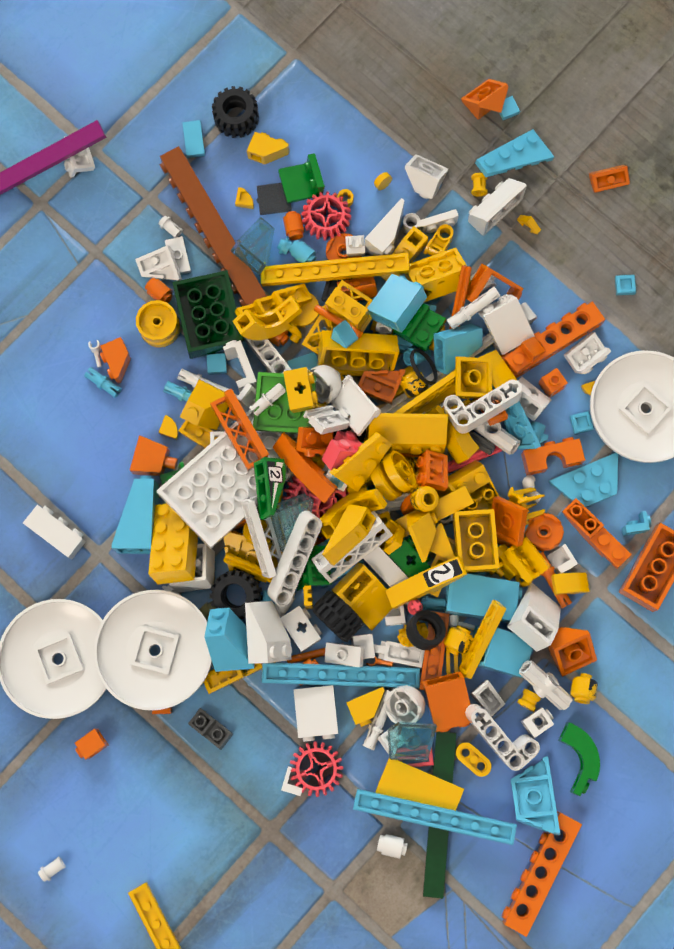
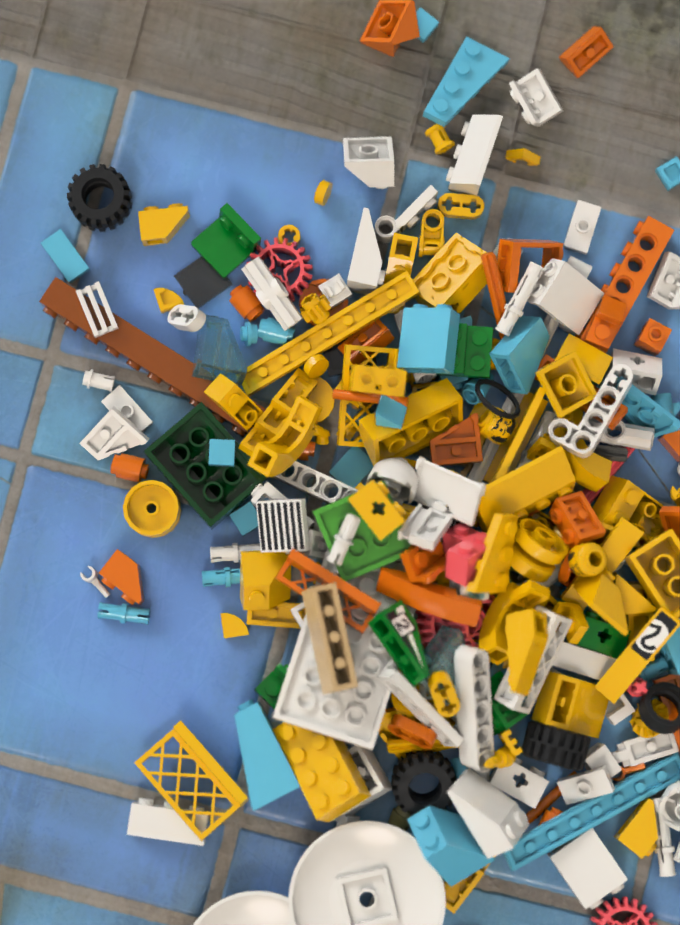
camera: 35 degrees left, 5 degrees up
orange torso [130,436,178,476] -> none
none -> white tile [76,281,119,338]
none -> yellow fence [134,721,249,842]
none -> white beam [167,304,206,332]
none -> yellow slope [204,373,263,431]
none -> medium azure tile [209,439,235,467]
none -> white piece [241,257,303,331]
none -> tile [256,498,310,552]
none -> yellow gear [300,293,331,324]
none -> tan brick [302,583,358,695]
none -> yellow tile [304,354,329,379]
none -> orange beam [388,714,437,750]
none -> yellow beam [428,671,460,717]
none -> yellow beam [437,193,484,220]
none -> yellow bar [484,746,516,768]
none -> white bracket [509,68,563,127]
none -> white plate [563,200,601,255]

